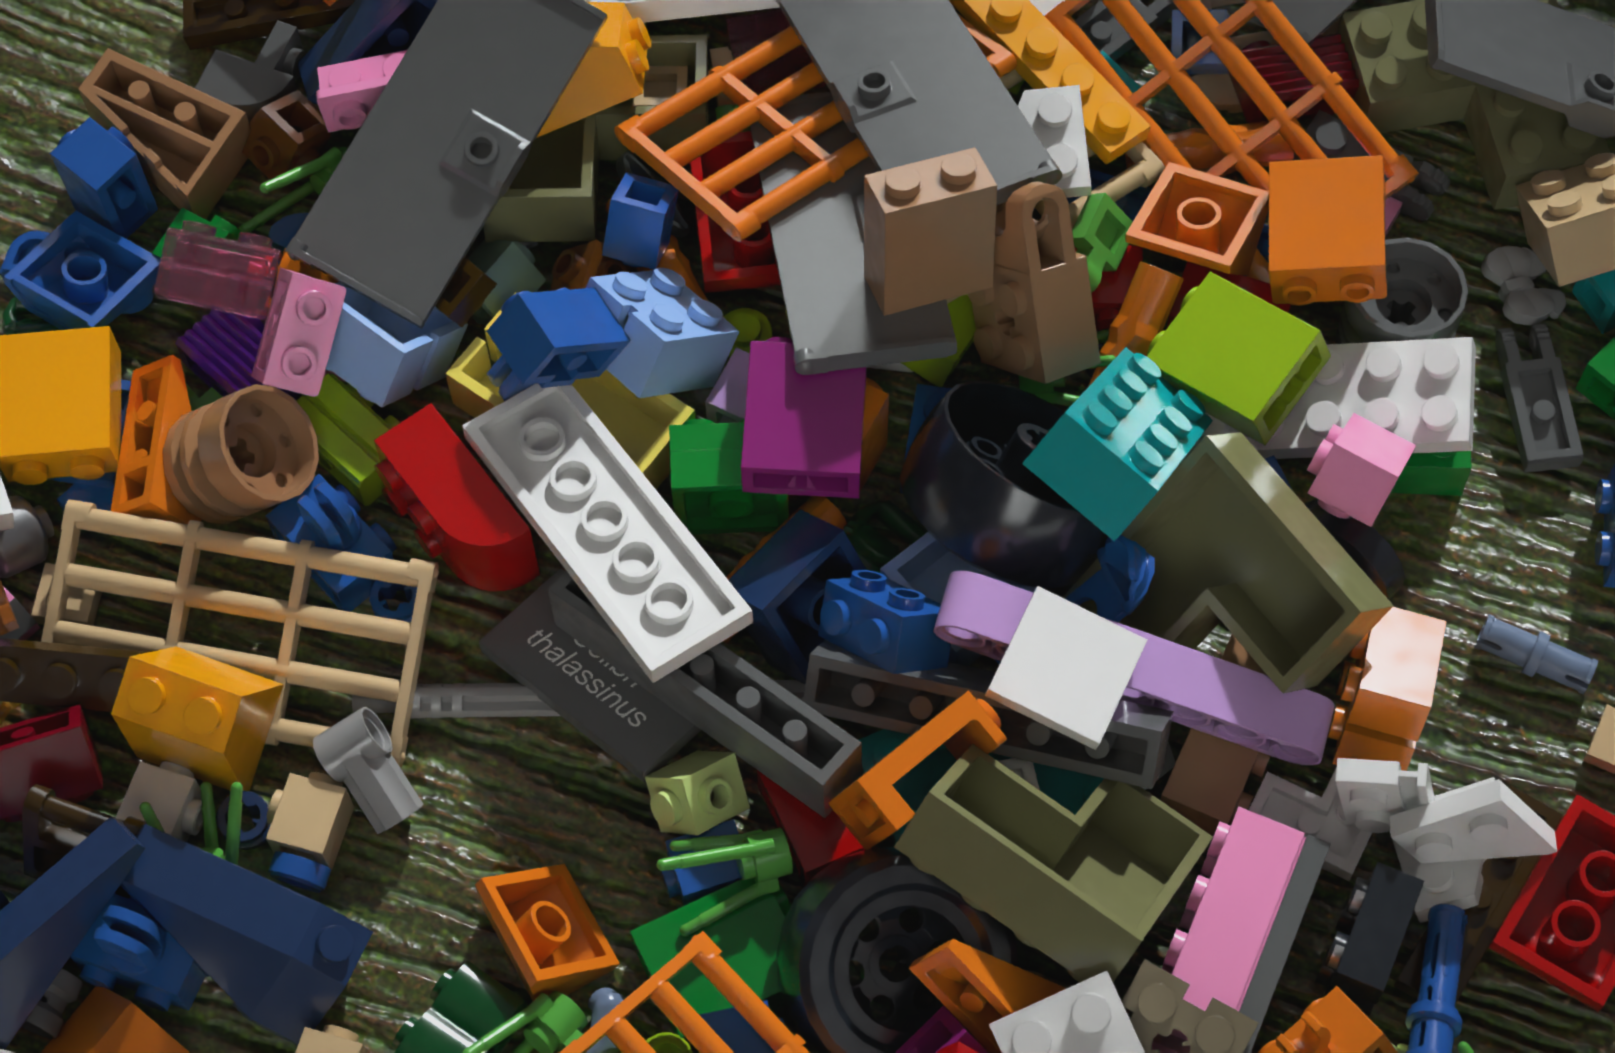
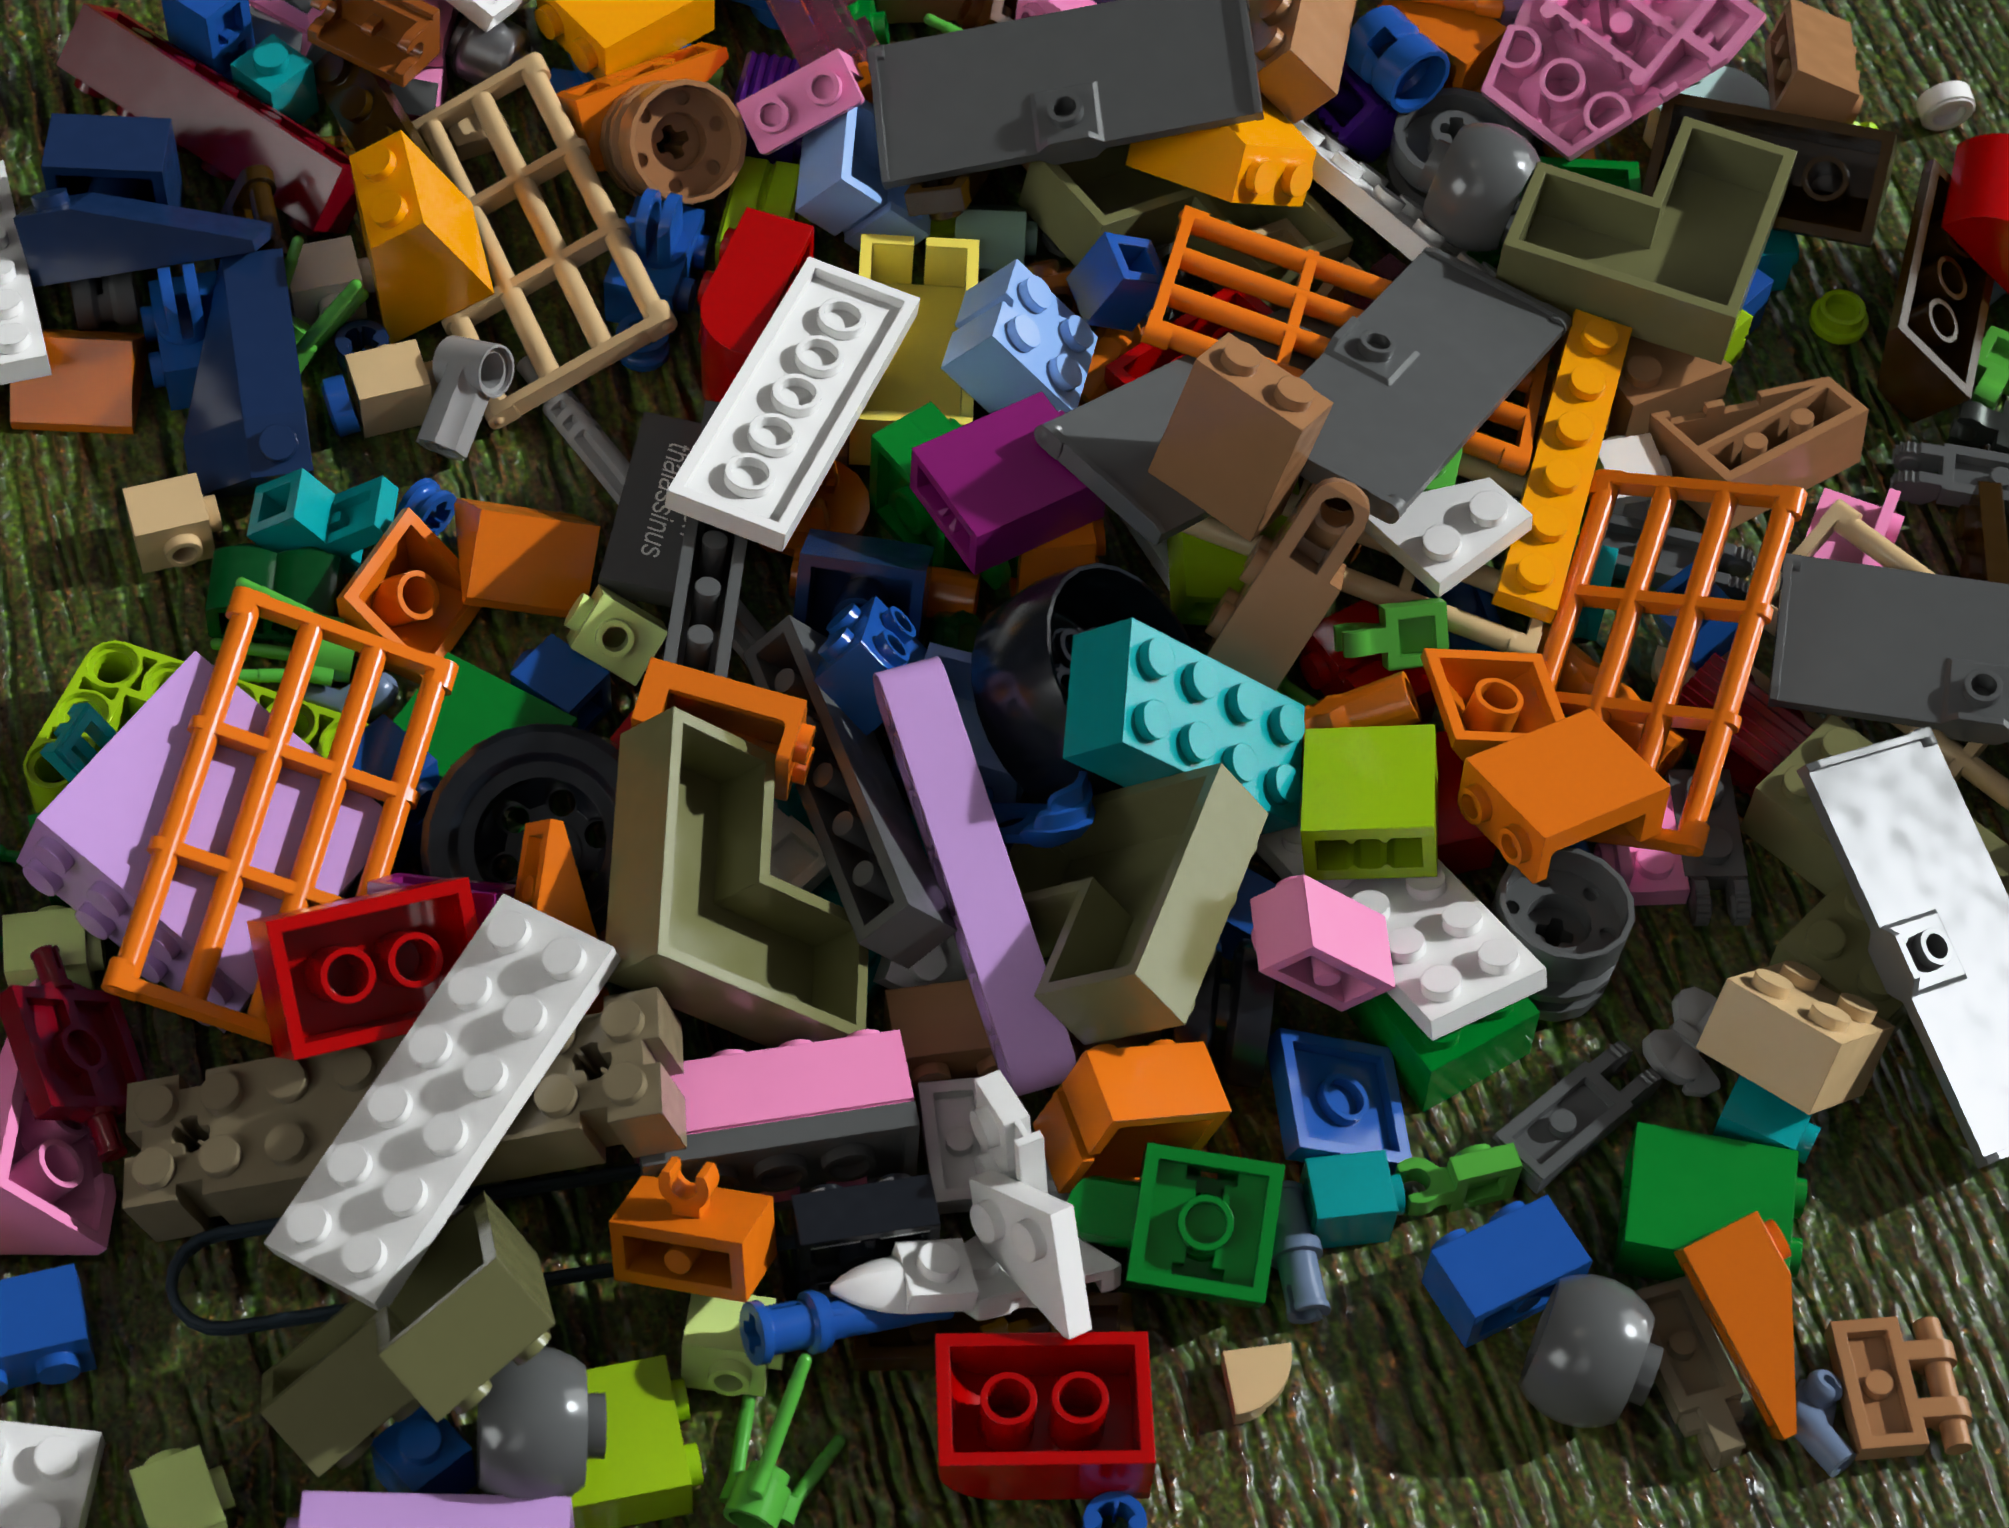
camera: 50 degrees right, 10 degrees down
blue brick [487,288,631,401] -> none
bright green plant [657,827,793,936] -> none
white tile [985,586,1148,750] -> none
none -> teal brick [246,468,399,574]
none -> blue bush [396,478,457,536]
none -> orange slope [454,498,601,618]
none -> white plate [829,1238,979,1314]
none -> green brick [1067,1142,1285,1310]
none -> blue plate [1267,1028,1412,1175]
none -> teal brick [1299,1150,1406,1249]
none -> bright green plate [1395,1142,1523,1216]

